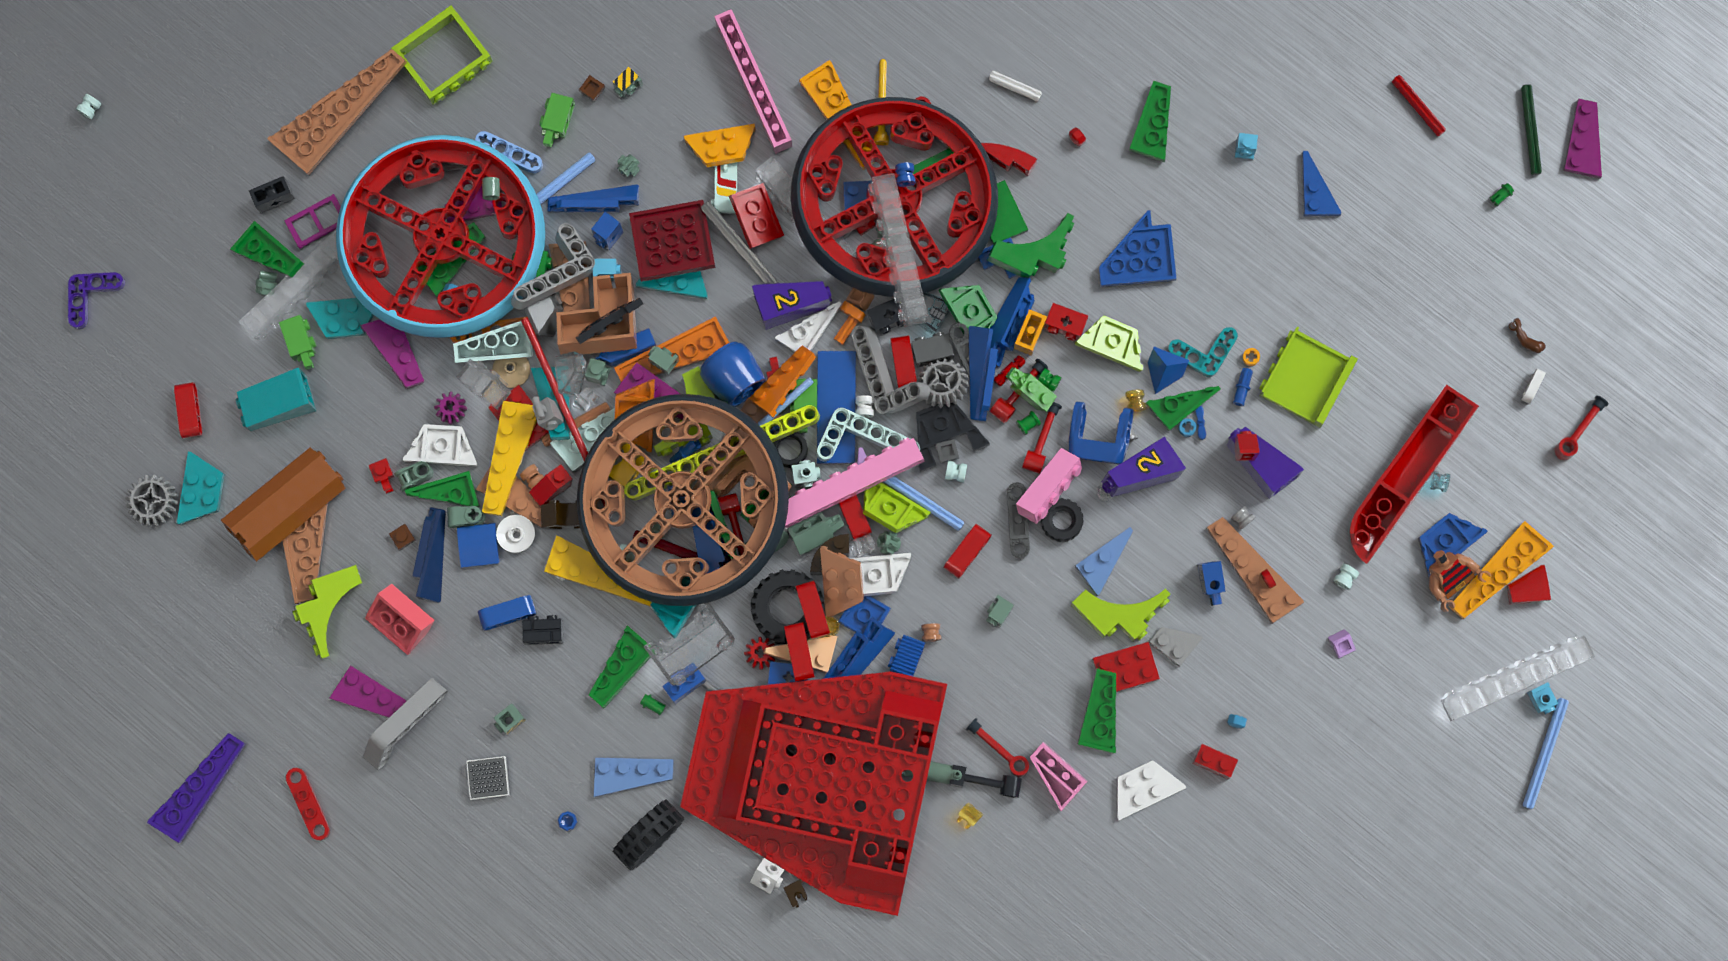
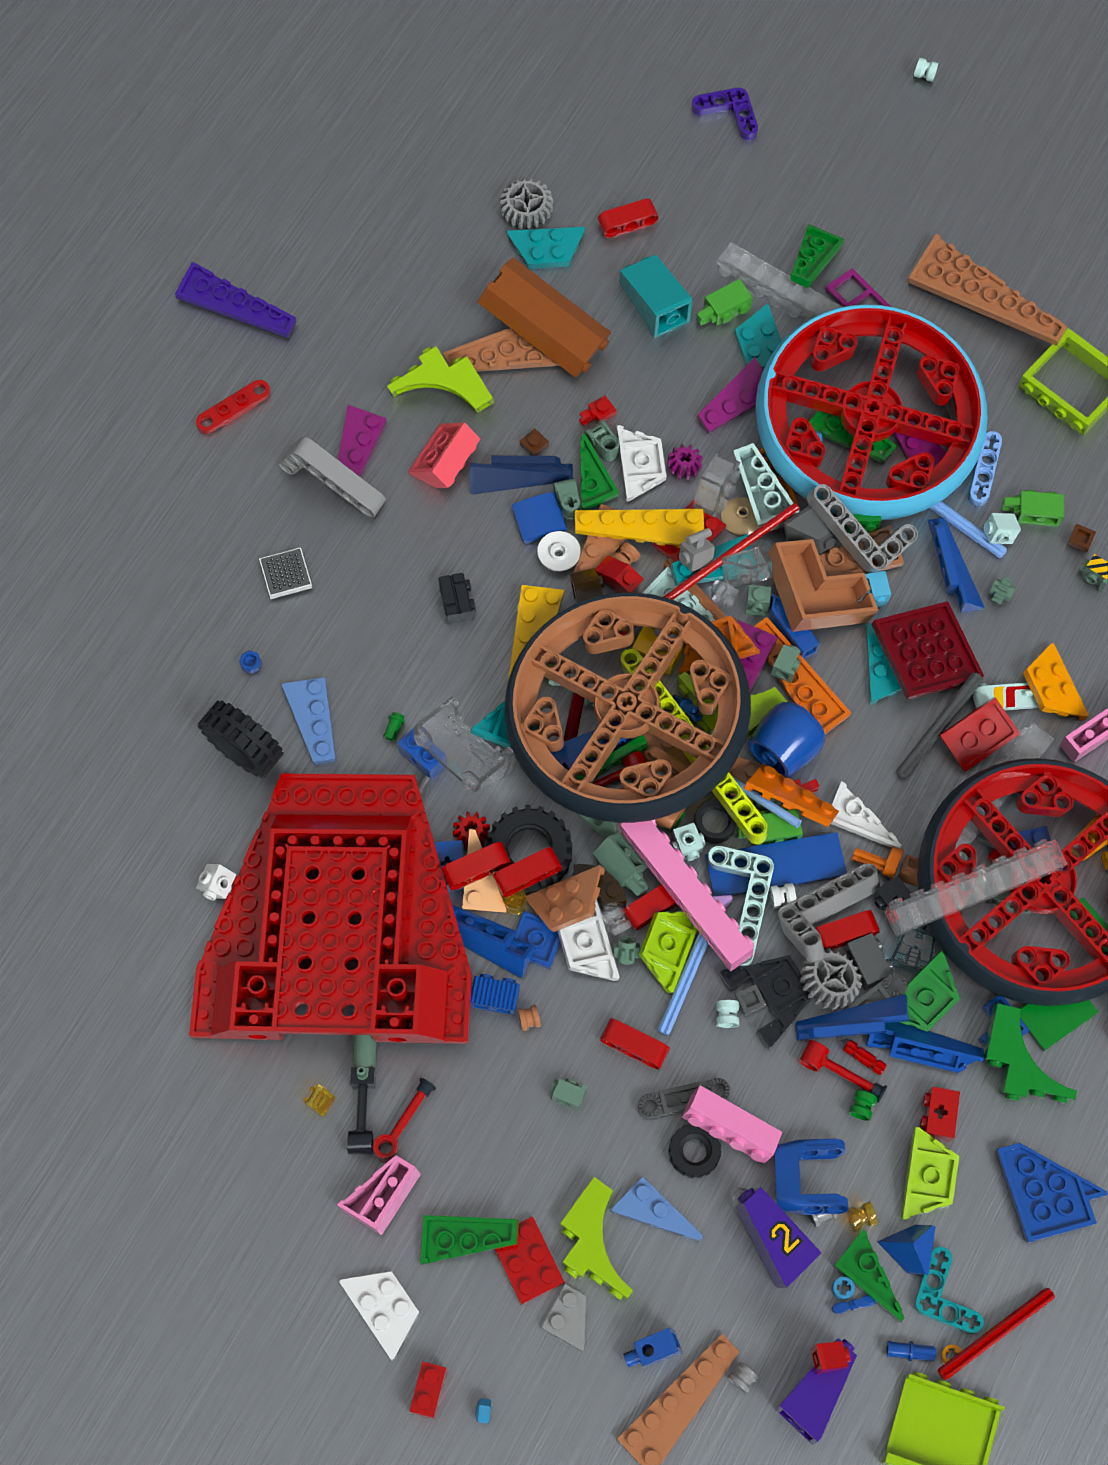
camera: 75 degrees right, 10 degrees down
black brick [248,176,295,213] -> none
sand green piece [255,271,278,296] -> none
blue beam [478,595,536,630] -> none
sand green beam [482,177,500,200] -> none
sand green brick [494,703,526,735] -> none
black wing [576,298,643,344] -> none
green wing [589,625,656,708] -> none
blue brick [591,212,624,250] -> none
dark purple slope [752,281,832,330] -> none
dark brown hinge [783,879,807,909] -> none
blue wheel [895,162,916,187] -> none
bright green hinge [1006,367,1057,412] -> none
light orange brick [1014,309,1047,356] -> none
green bush [1016,411,1041,435] -> none
red piece [1022,402,1062,474] -> none
red tile [1260,569,1276,589] -> none
none -> red axle [937,1288,1055,1380]
none -> light aqua brick [983,513,1021,544]

